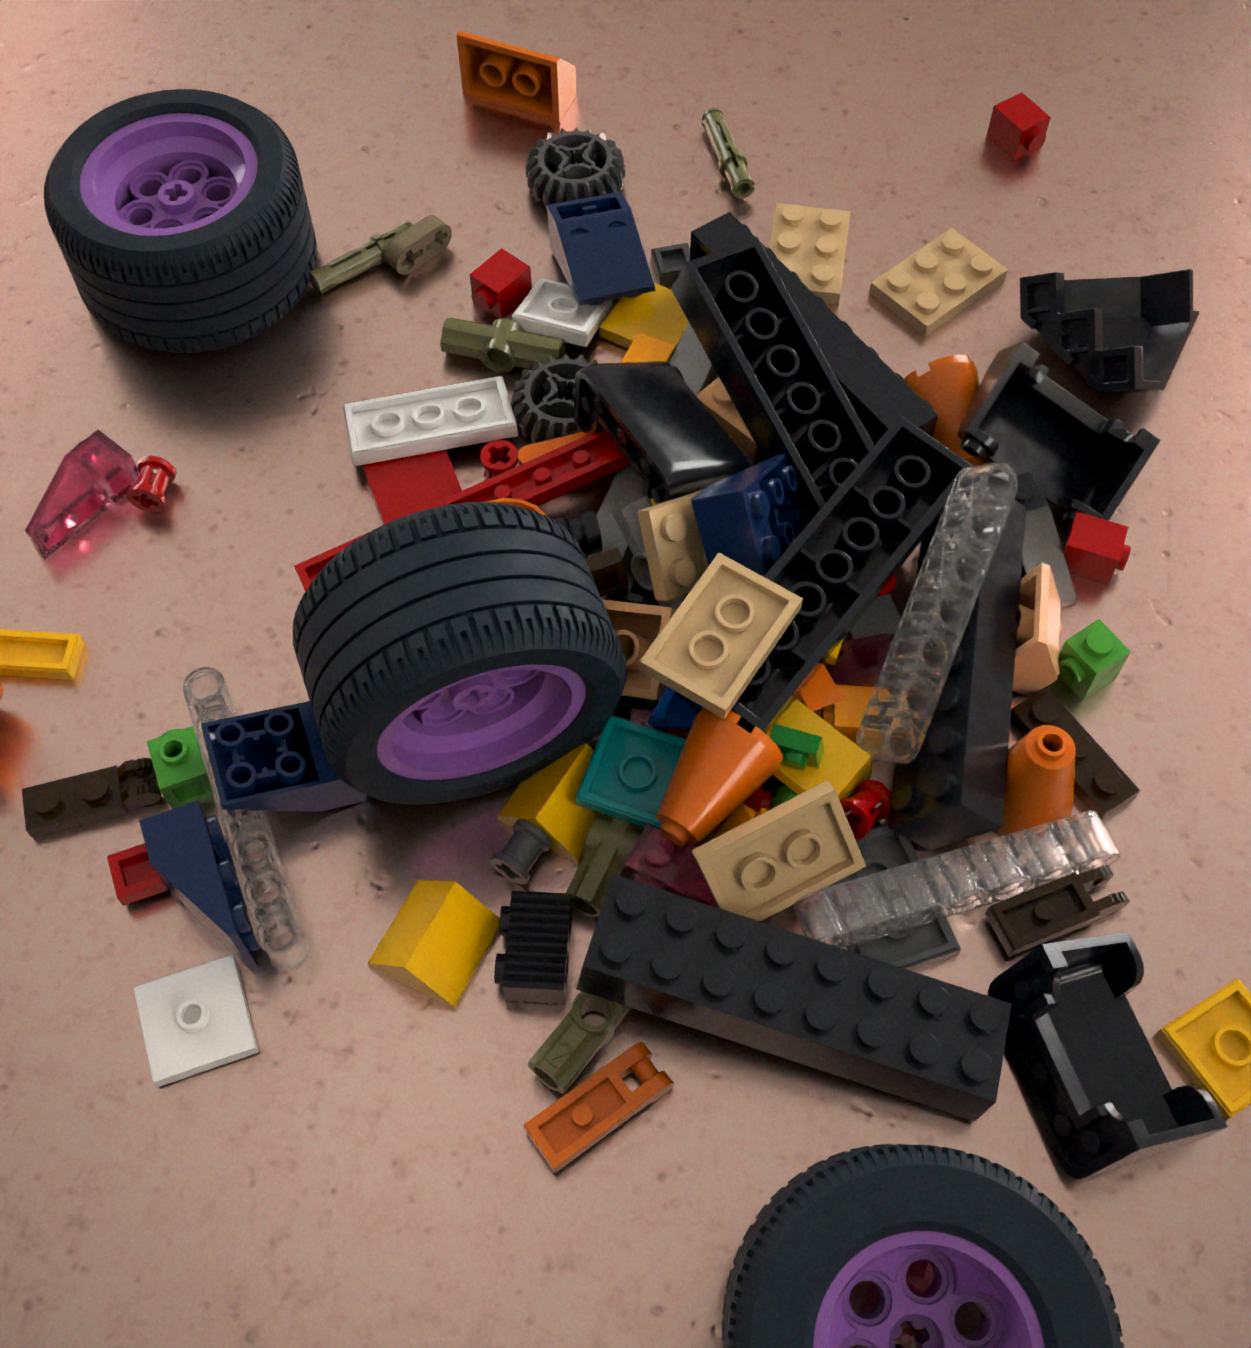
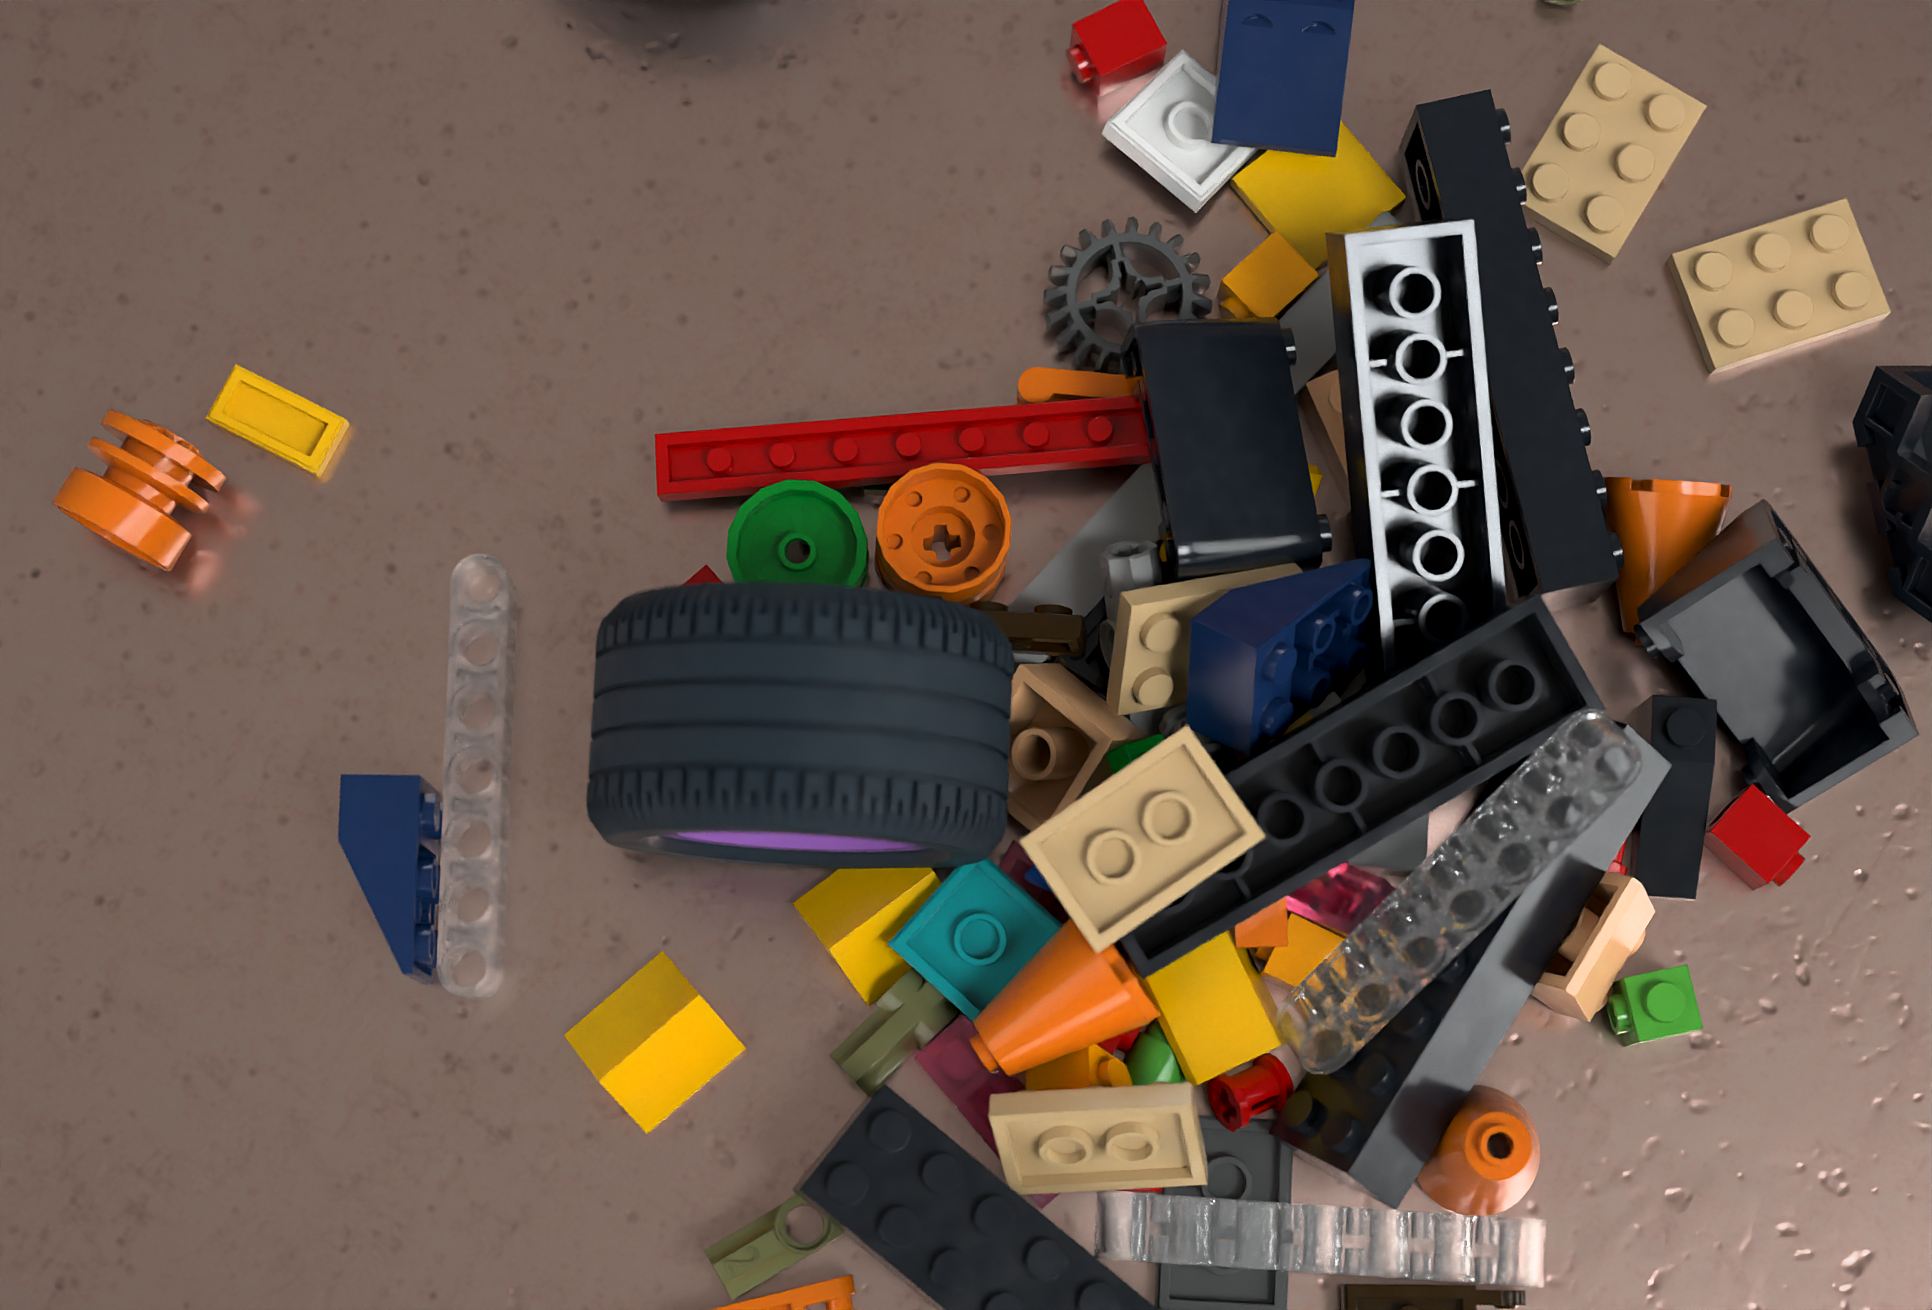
camera: 20 degrees right, 20 degrees up
dark brown hinge [22,757,162,838] -> none
clear pink slope [25,430,139,560] -> none
red plate [107,843,168,906] -> none
red bush [126,455,177,512] -> none
white plate [133,954,259,1087] -> none
bright green brick [146,726,218,809] -> none
dark blue slope [201,701,367,812] -> none
white tile [342,376,518,467] -> none
red tile [362,450,462,525] -> none
olive piece [440,318,566,373] -> none
red bush [480,440,518,481] -> none
dark grey bush [490,820,552,884] -> none
black brick [494,891,573,1004] -> none
black wheel [552,509,603,555] -> none
dark grey tile [651,243,690,286] -> none
green plate [770,724,824,770] -> none
dark brown plate [1010,687,1140,821] -> none

